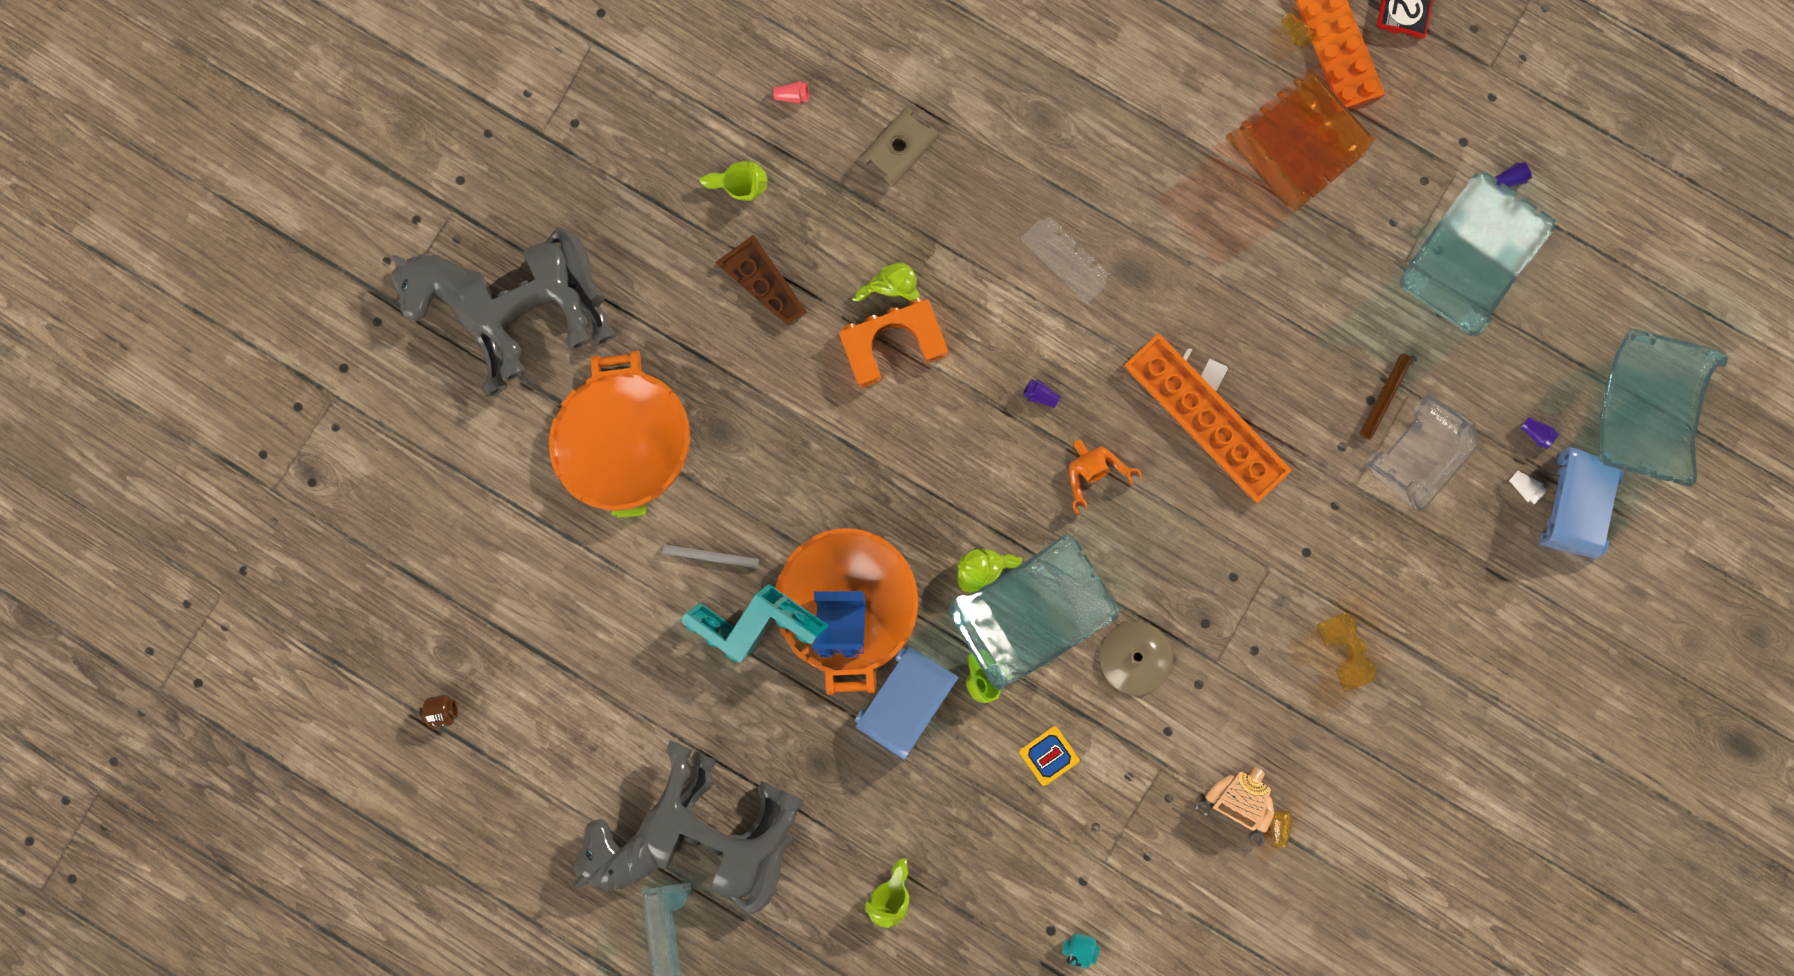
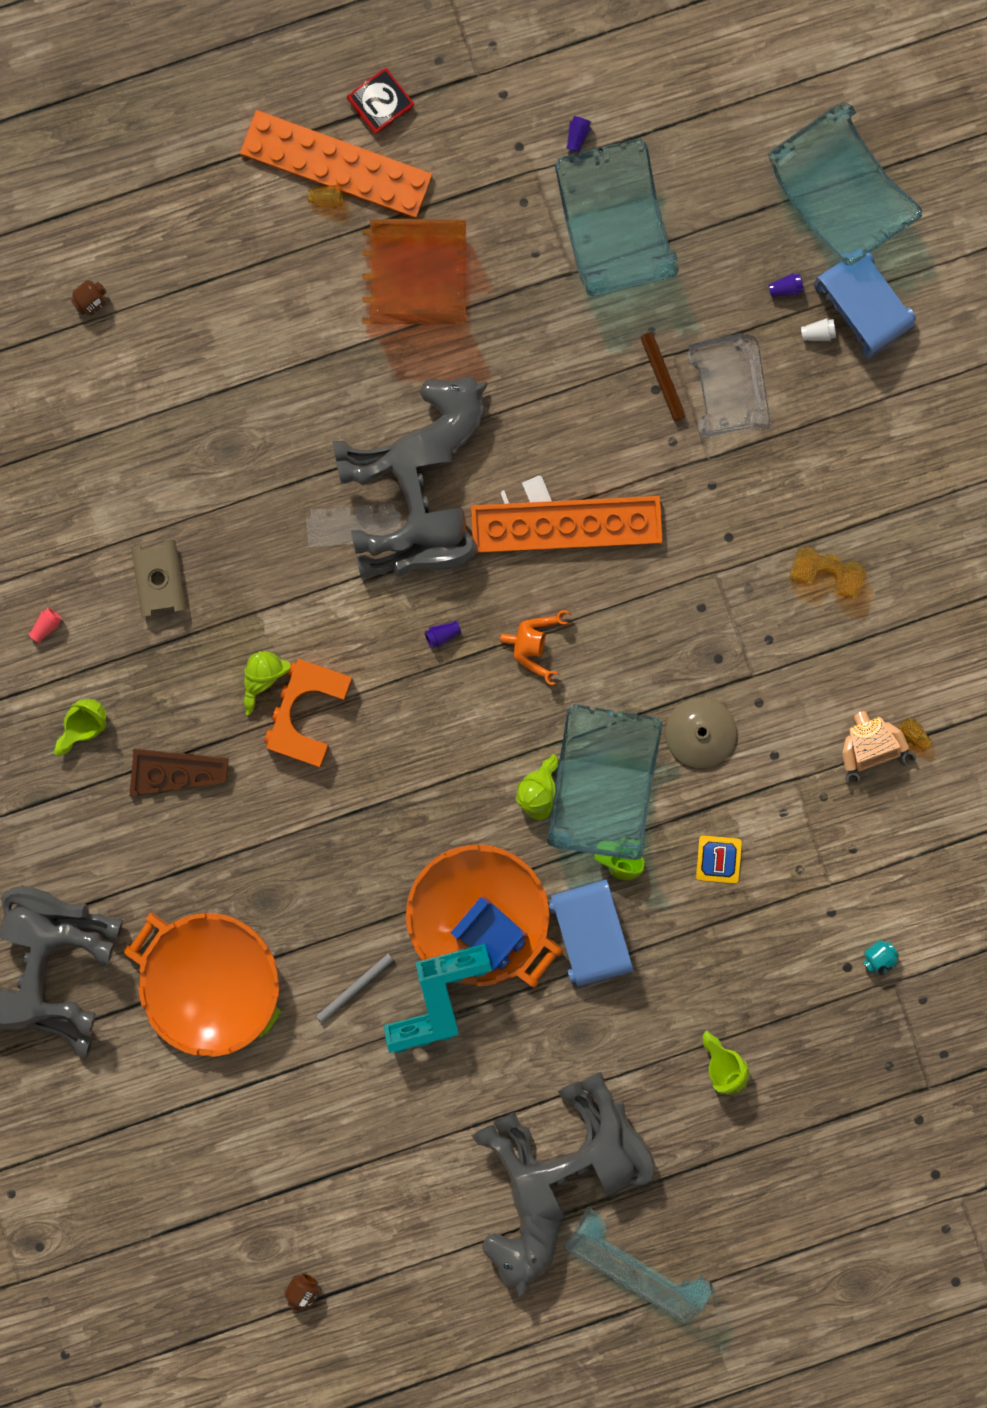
camera: 55 degrees left, 5 degrees up
none -> dark grey animal [332,376,488,579]

